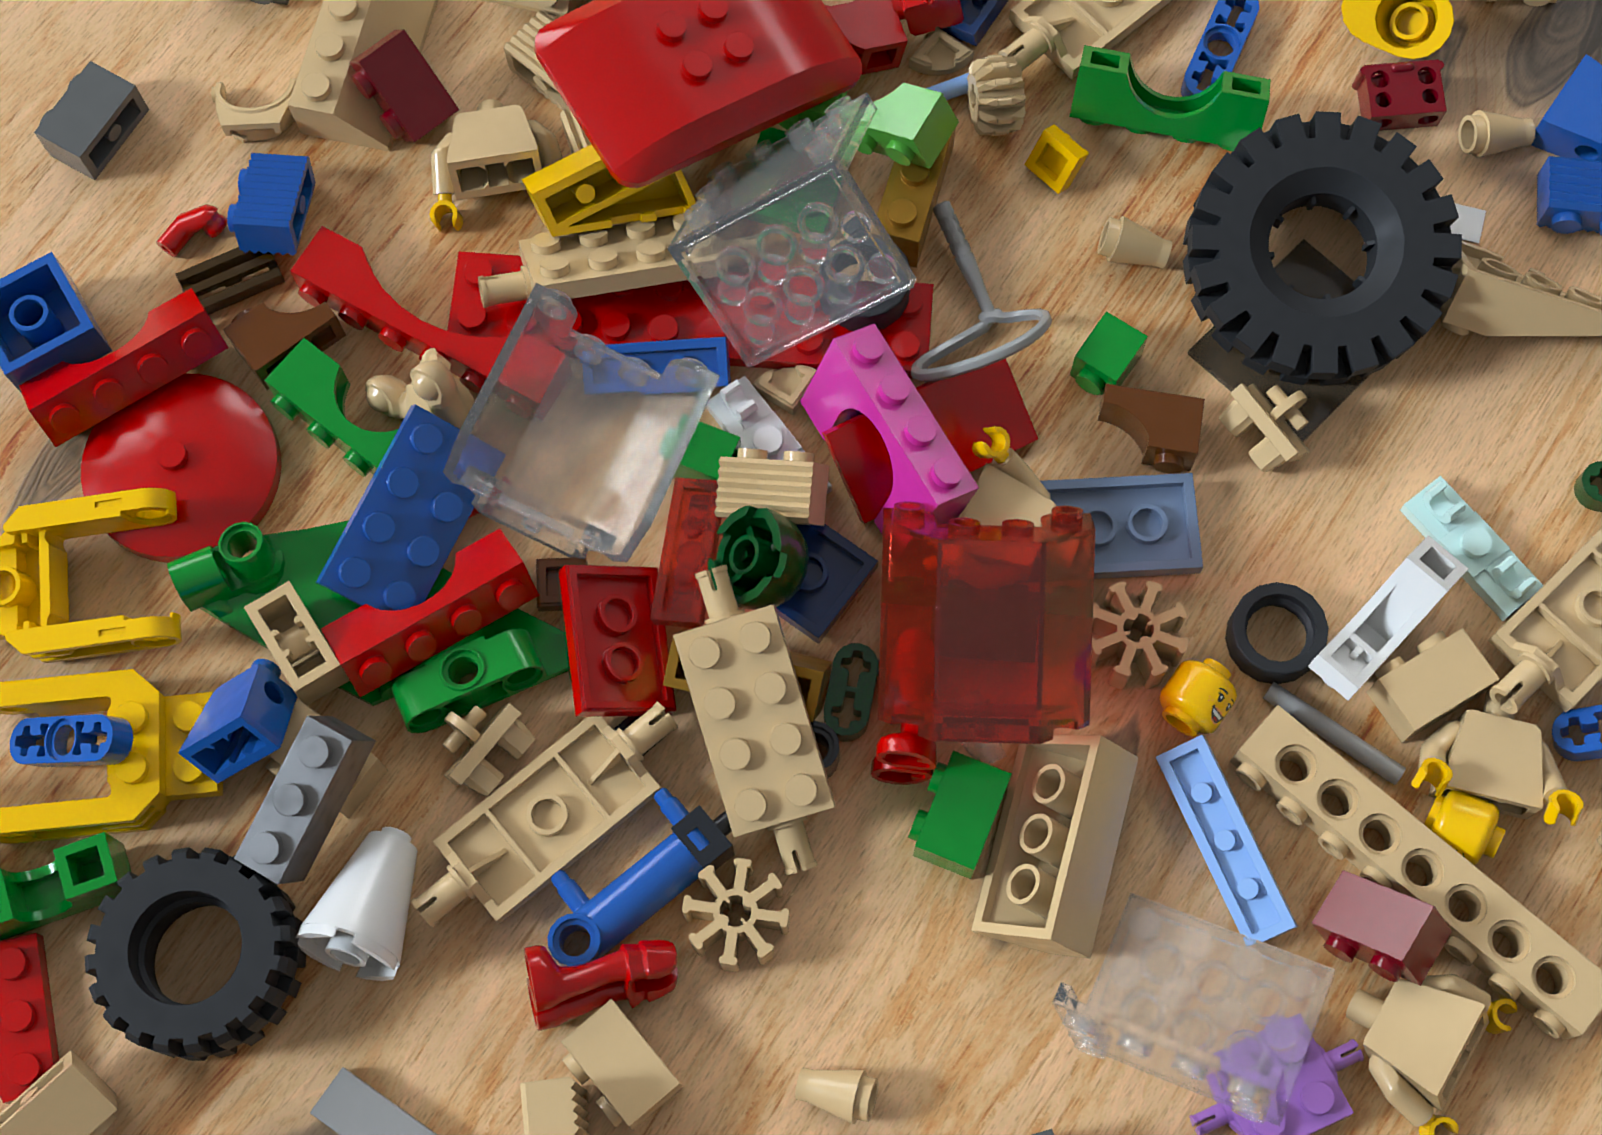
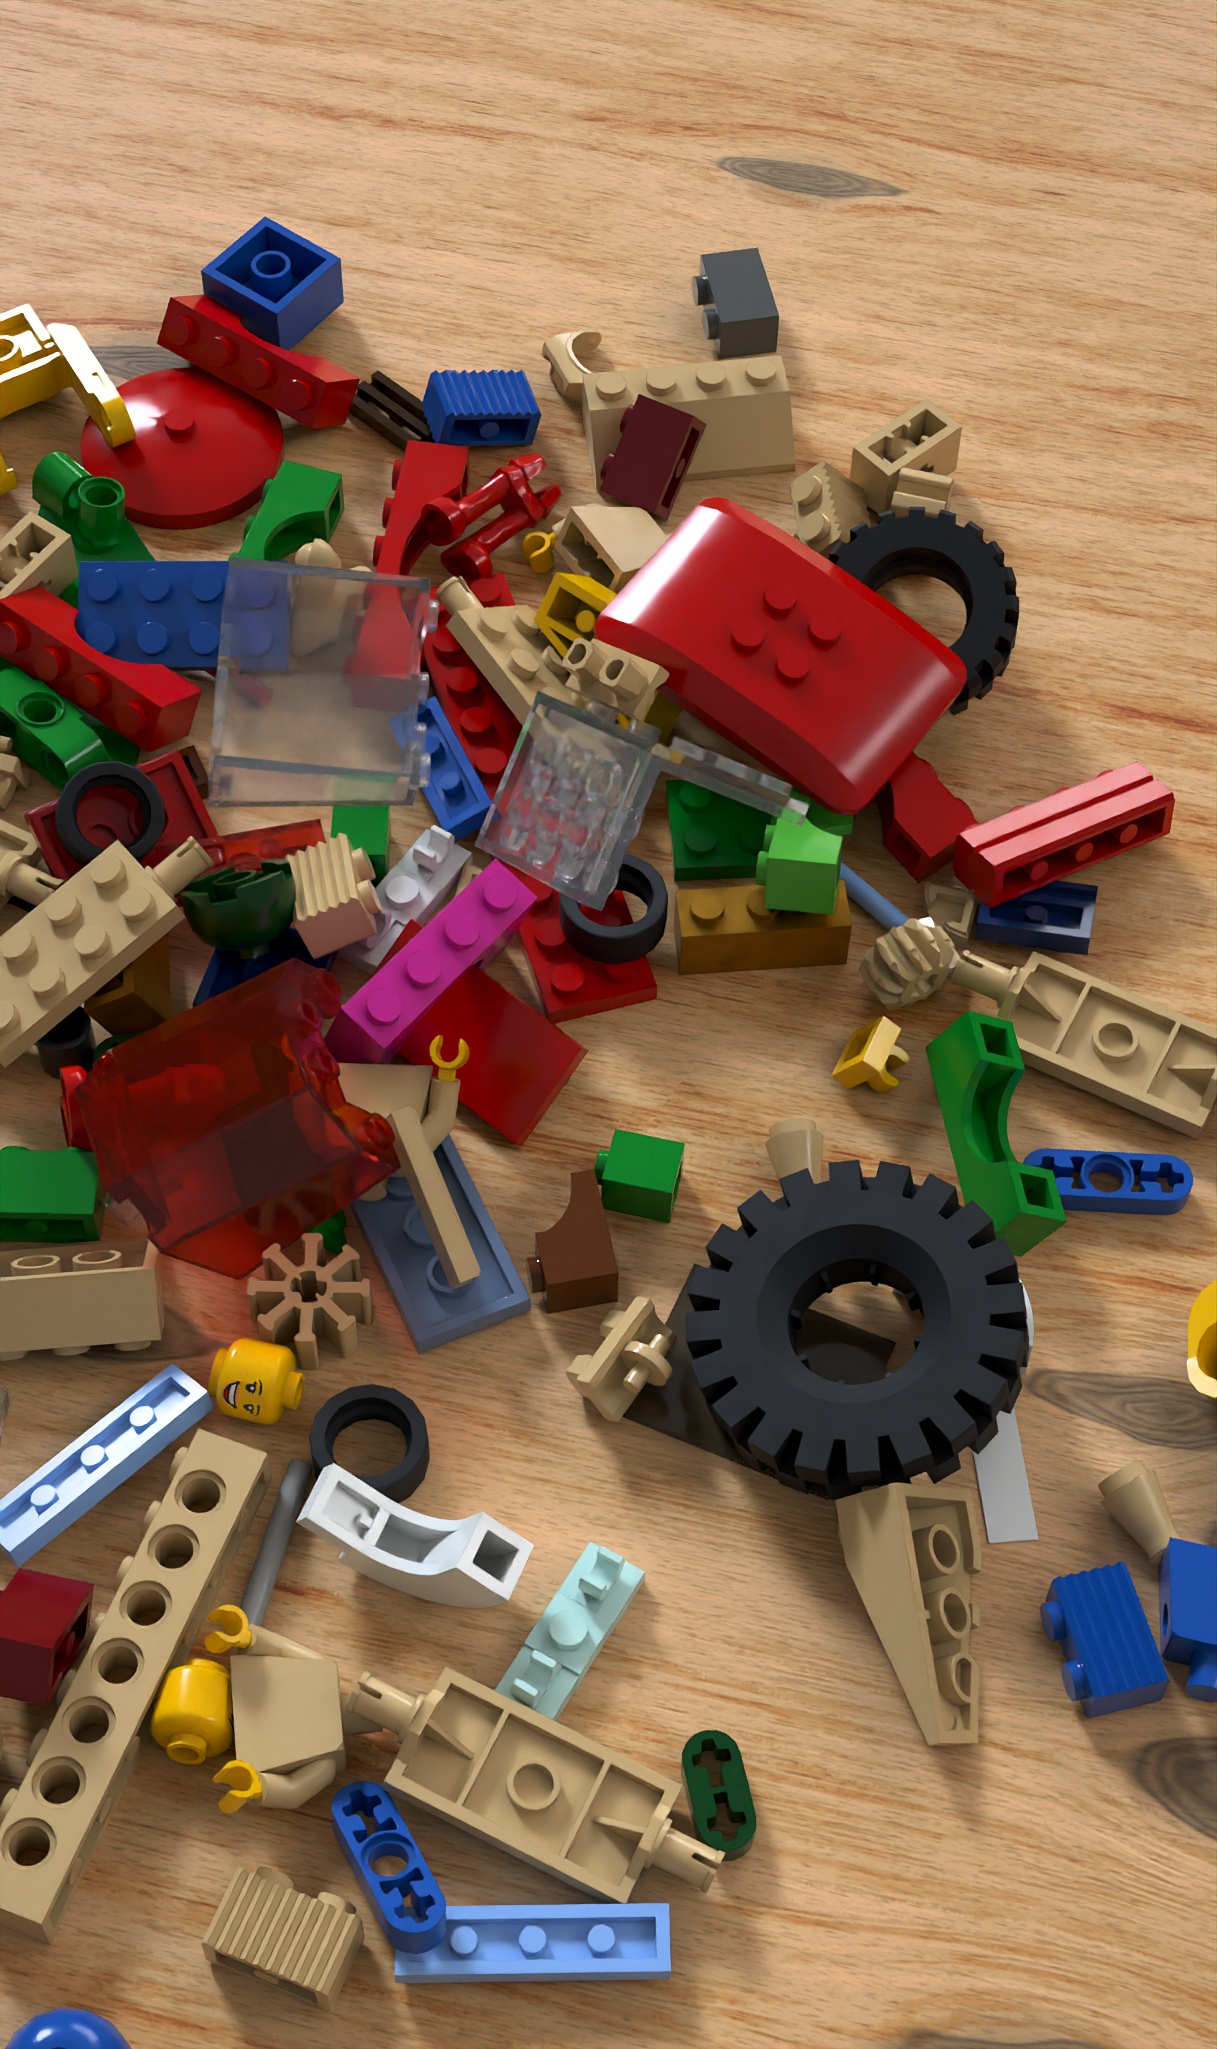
camera: 65 degrees right, 15 degrees down
dark grey brick [34,61,149,180] -> none
red arm [156,204,228,257] -> none
reddish brown arch [223,302,346,390] -> none
light grey piece [911,201,1052,382] -> none
dark red piece [1352,59,1447,131] -> none
tan brick [1367,628,1500,743] -> none
none -> black tyre [55,761,165,867]
none -> tan tile [383,1105,481,1290]
none -> red piece [421,453,563,580]
none -> tan hips [562,637,670,722]

